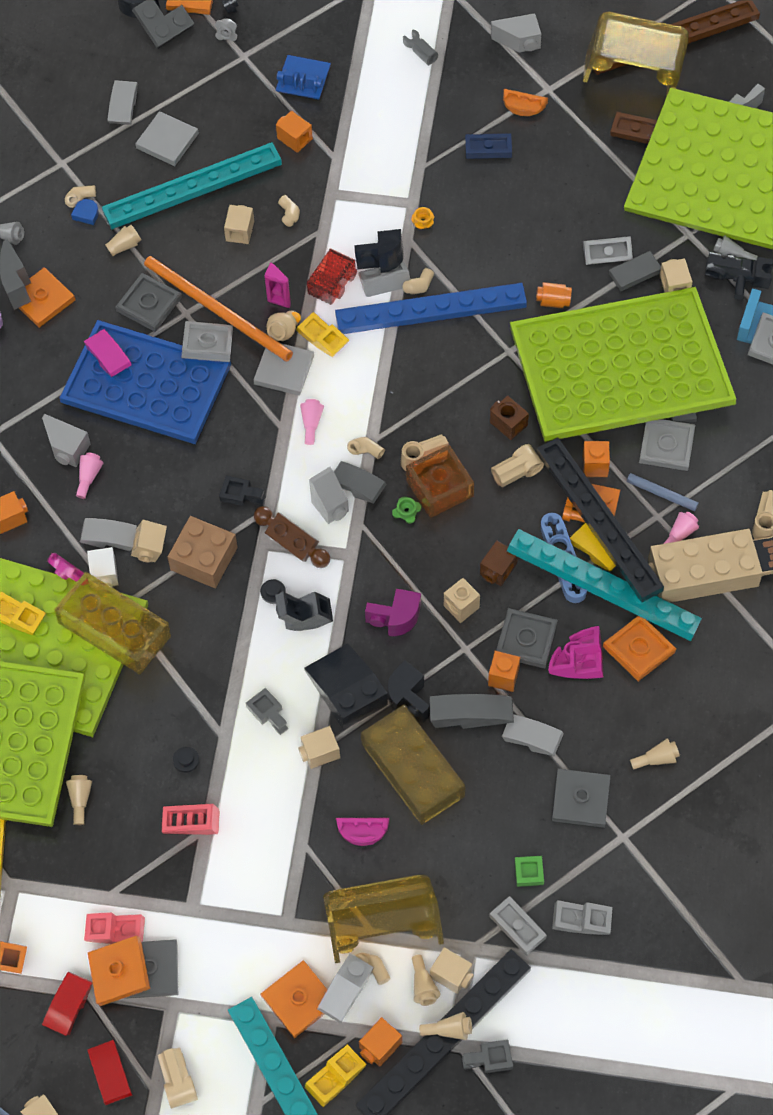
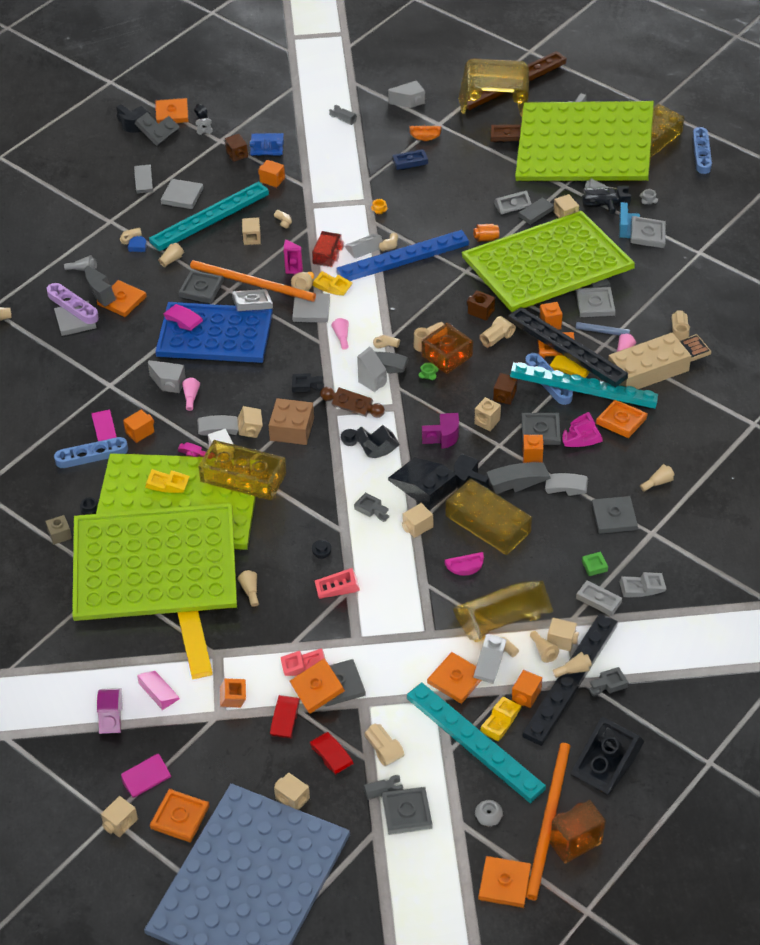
camera: 15 degrees left, 15 degrees down
black brick [354,229,404,273] -> none
none -> reddish brown brick [225,134,248,162]

